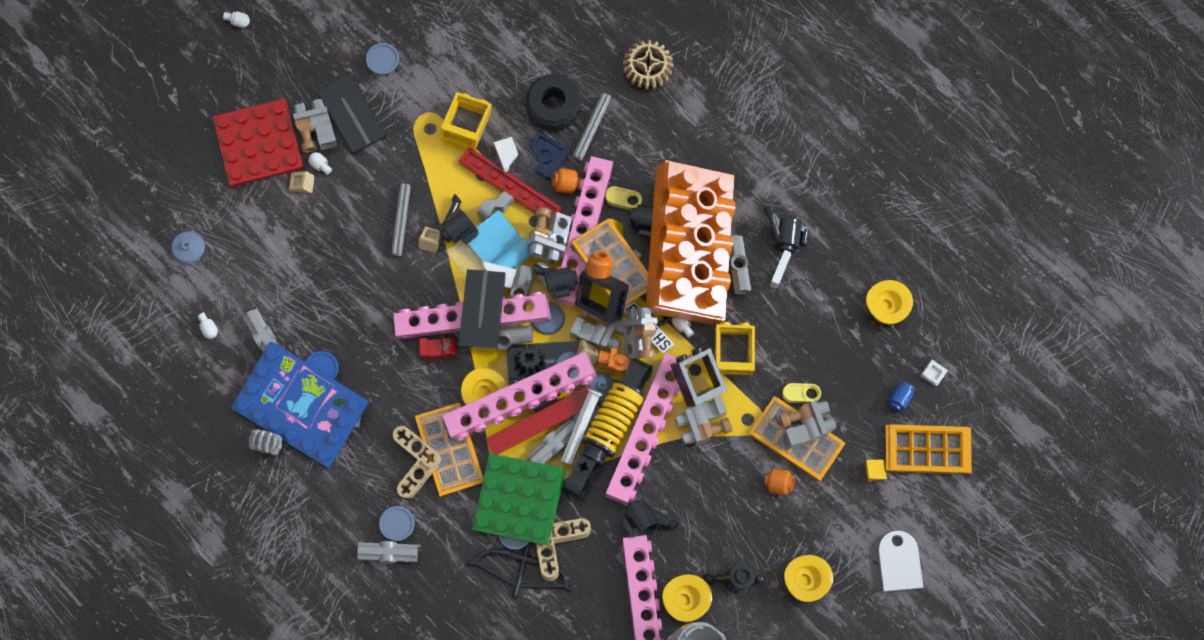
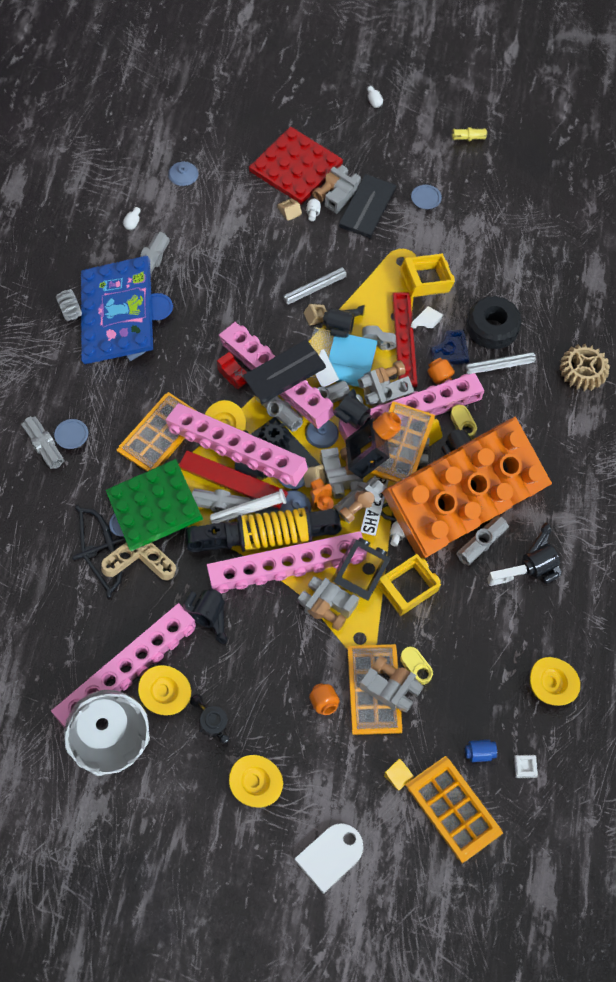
camera: 55 degrees right, 10 degrees down
tan beam [393,426,441,499] -> none

